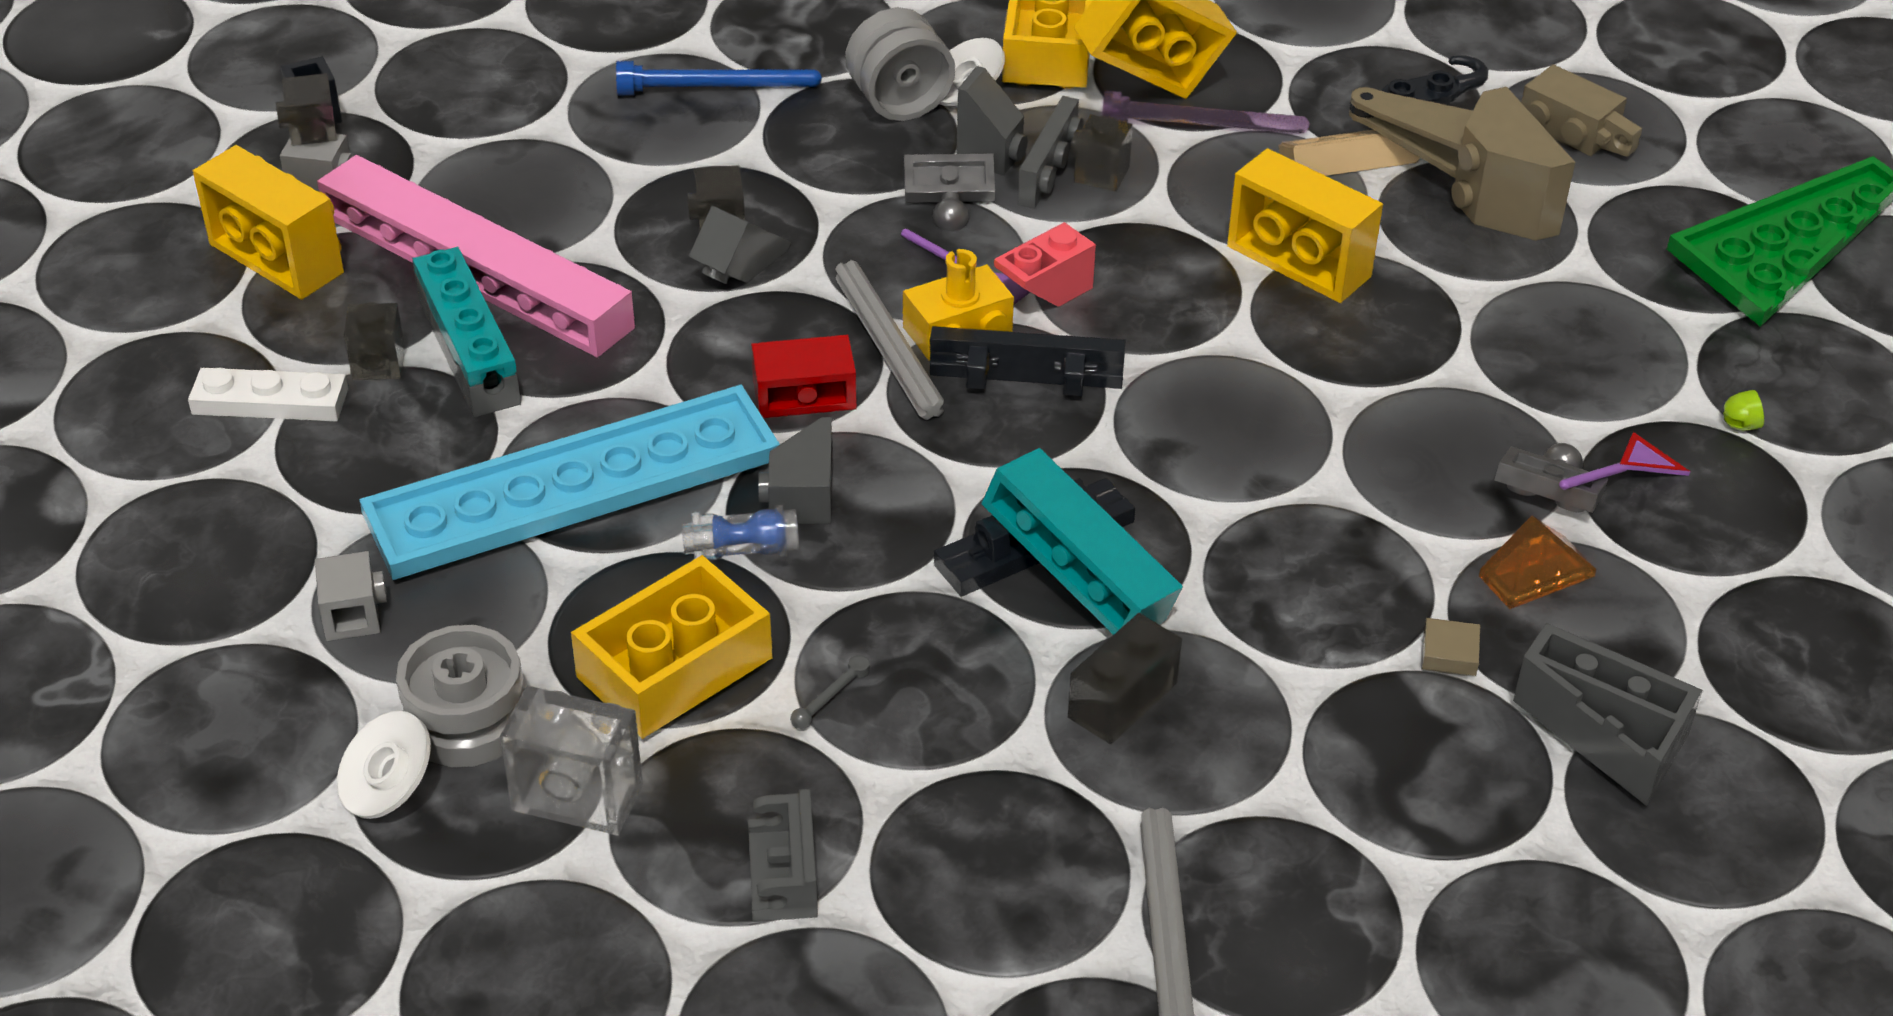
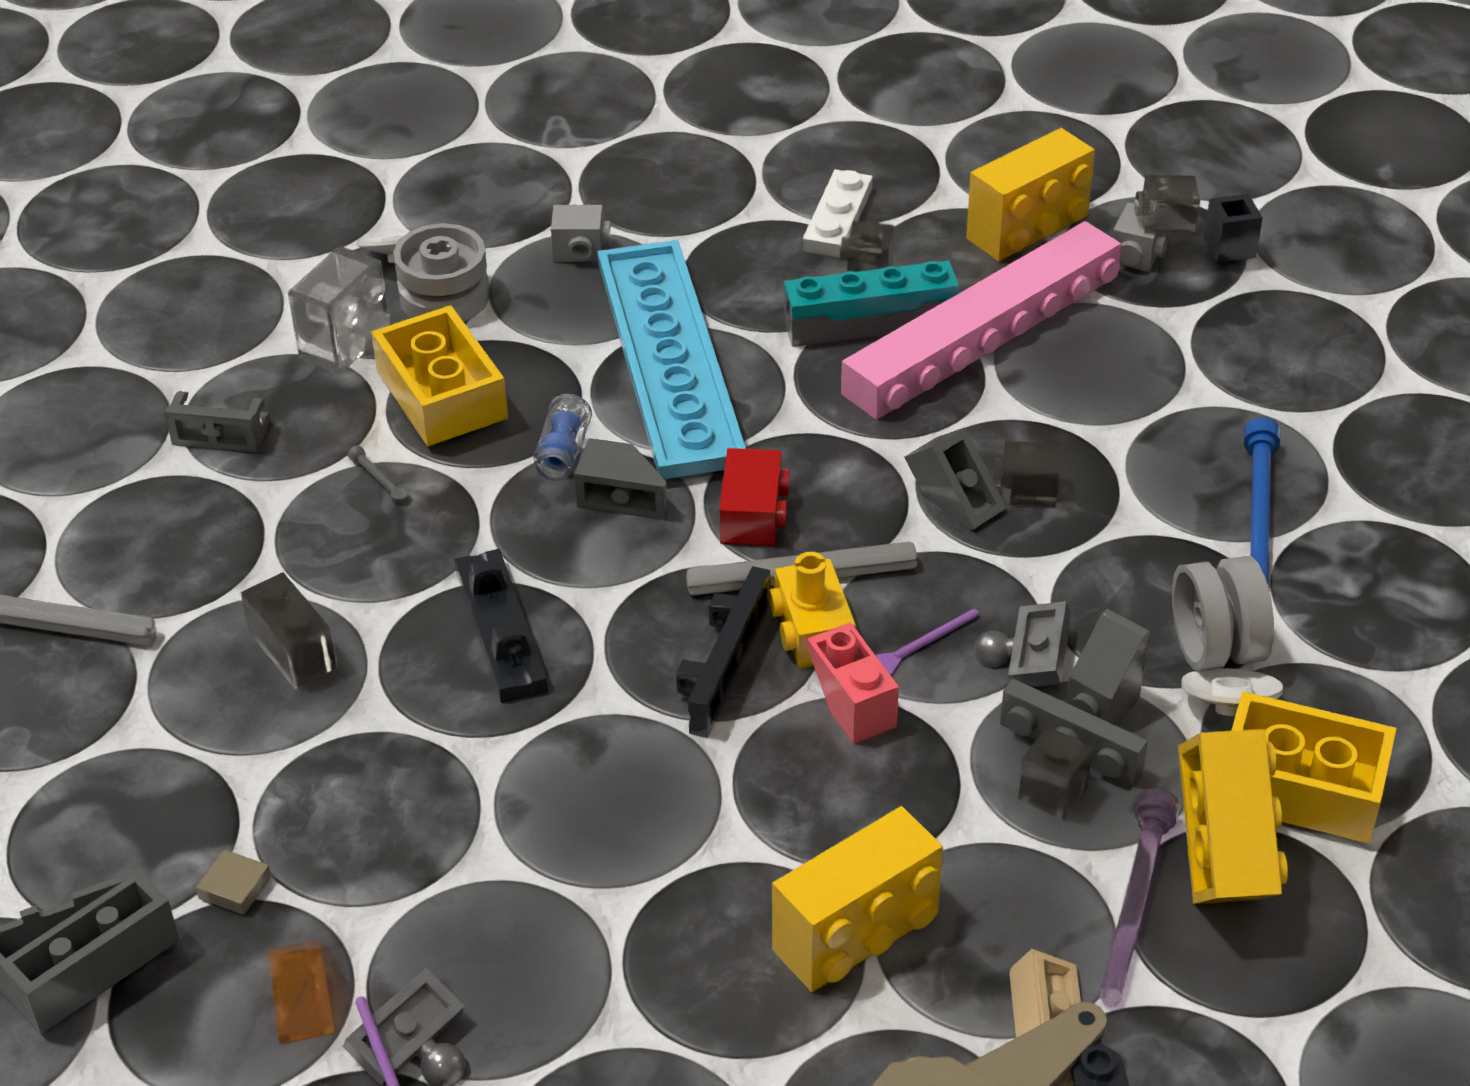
camera: 105 degrees right, 0 degrees up
teal brick [981,448,1184,645] -> none

